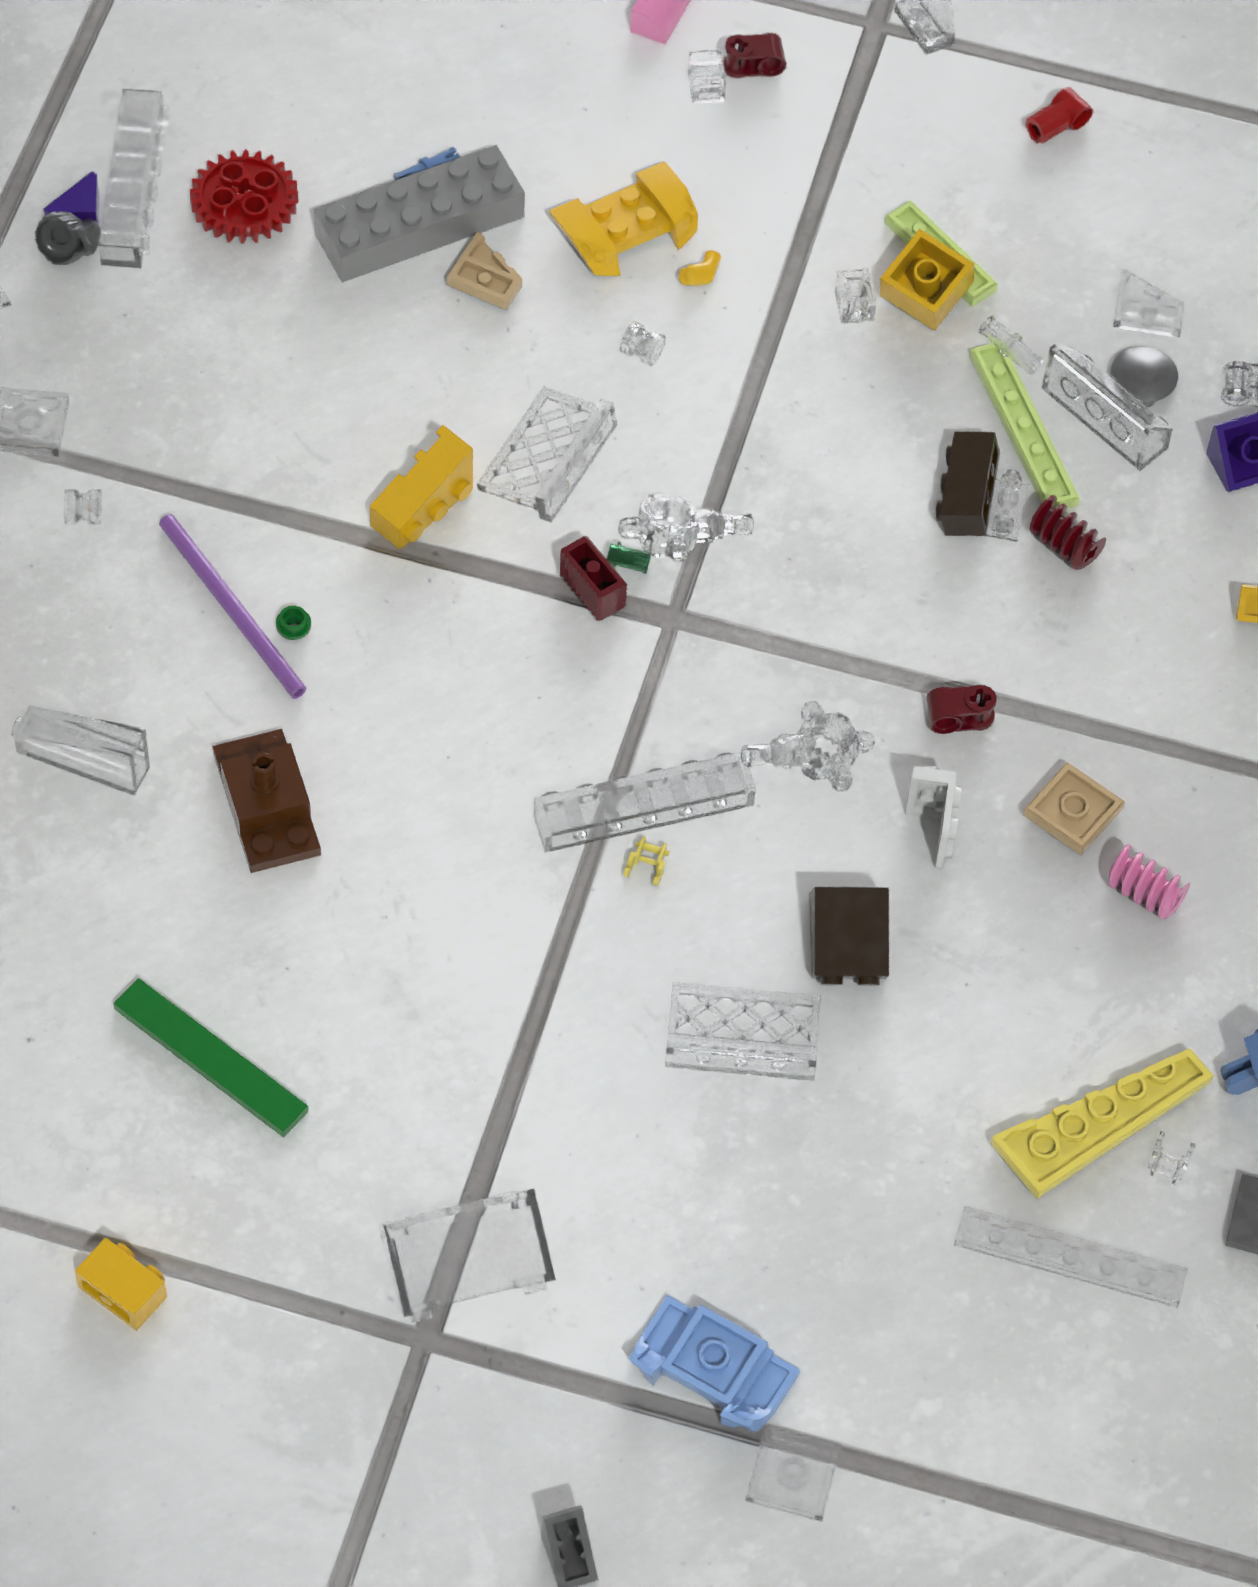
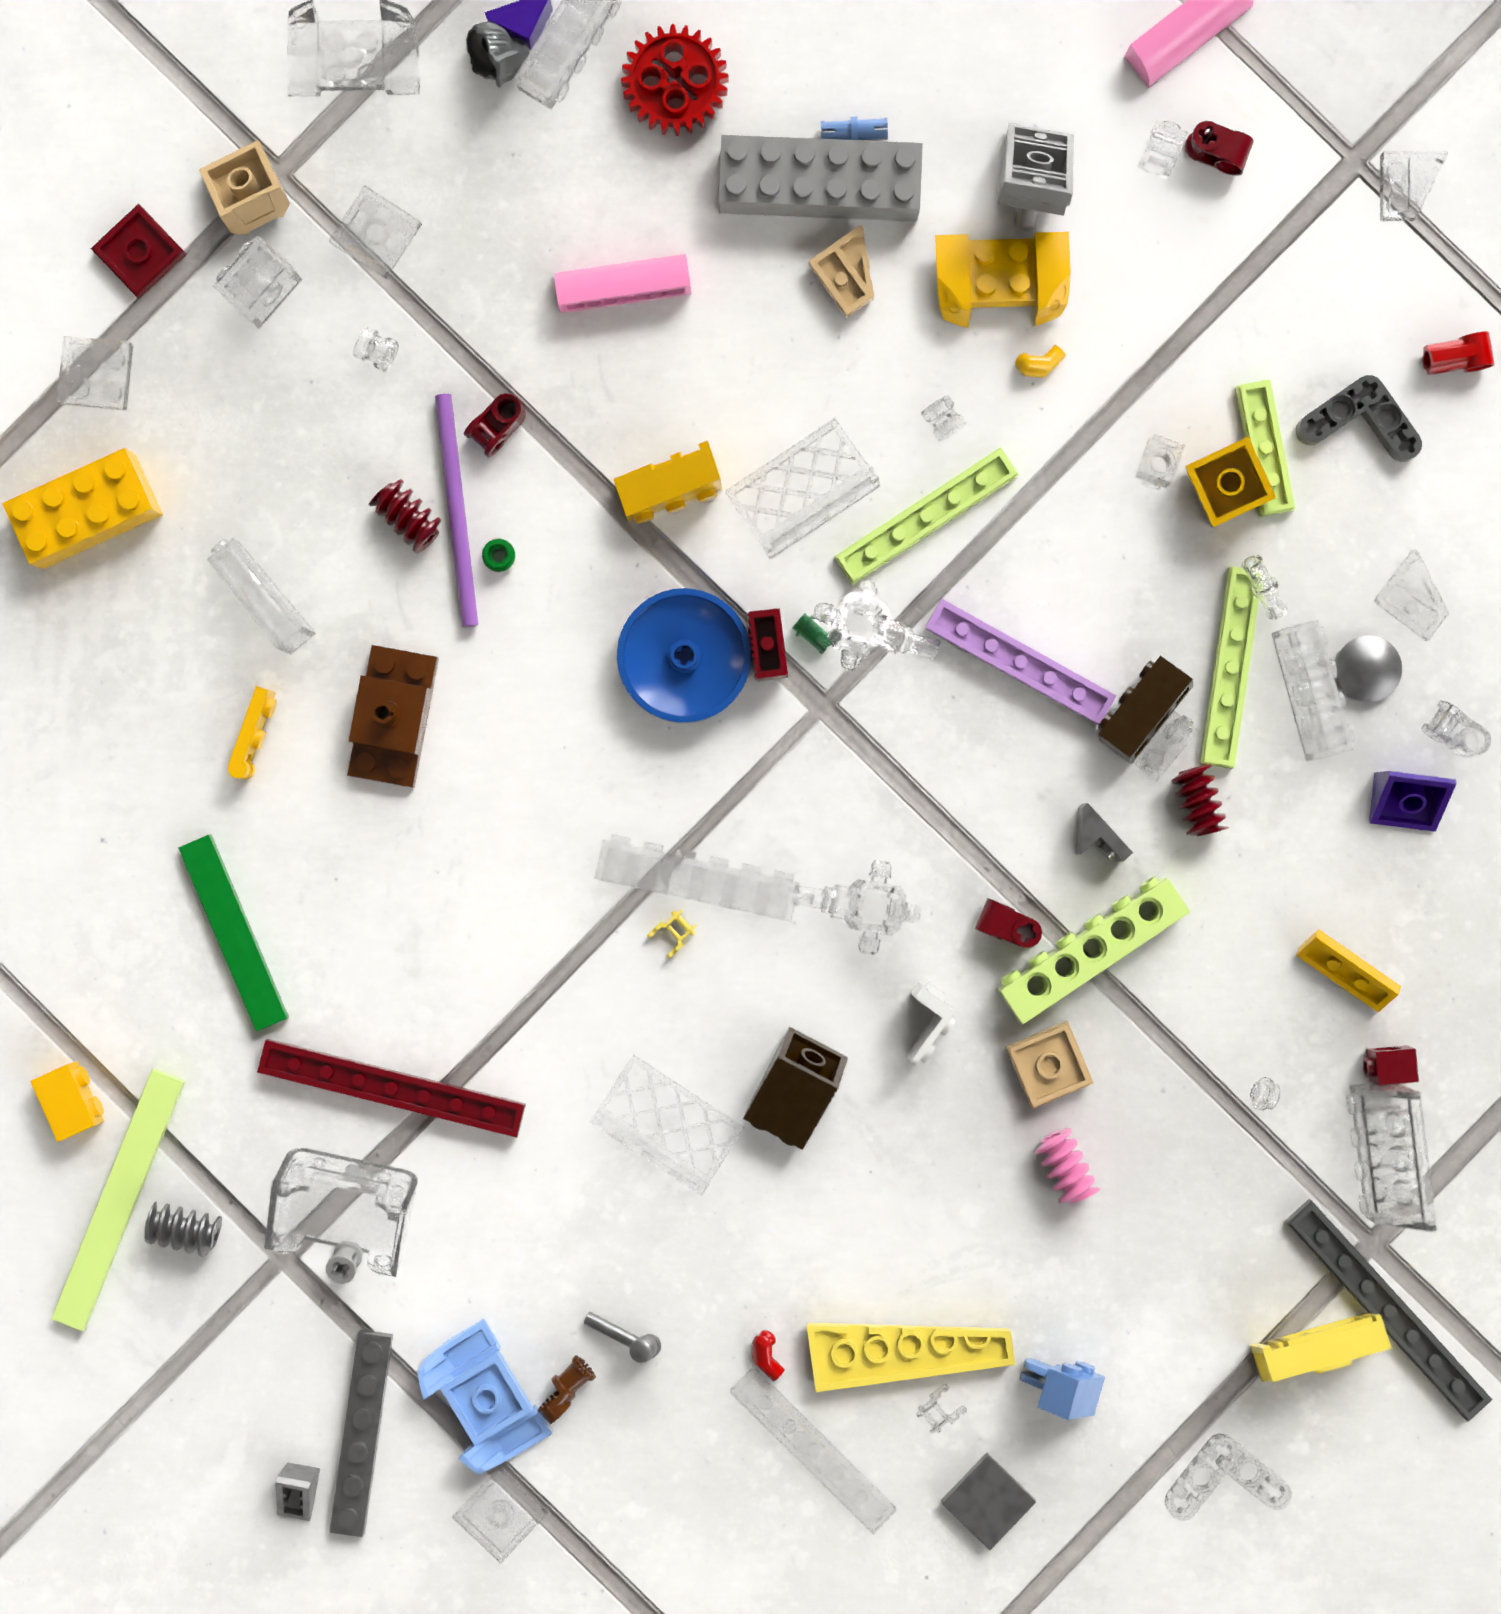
camera: 30 degrees right, 30 degrees up
none -> yellowish green tile [51,1069,186,1331]
none -> flat silver piece [144,1201,222,1257]
none -> yellow plate [227,686,277,779]
none -> dark red plate [257,1039,526,1138]
none -> light grey bush [326,1241,363,1284]
none -> flat silver plate [329,1330,393,1537]
none -> dark red piece [368,479,441,554]
none -> dark red piece [464,393,526,458]
none -> reddish brown connector [537,1355,596,1424]
none -> bright pink brick [554,254,691,313]
none -> flat silver piece [584,1312,661,1363]
none -> blue dish [617,588,751,723]
none -> red arm [752,1330,785,1382]
none -> yellowish green tile [834,447,1019,585]
none -> lavender plate [924,598,1117,725]
none -> light grey brick [997,123,1074,231]
none -> yellowish green brick [997,876,1190,1024]
none -> flat silver slope [1075,803,1133,862]
none -> dark grey beam [1296,375,1422,462]

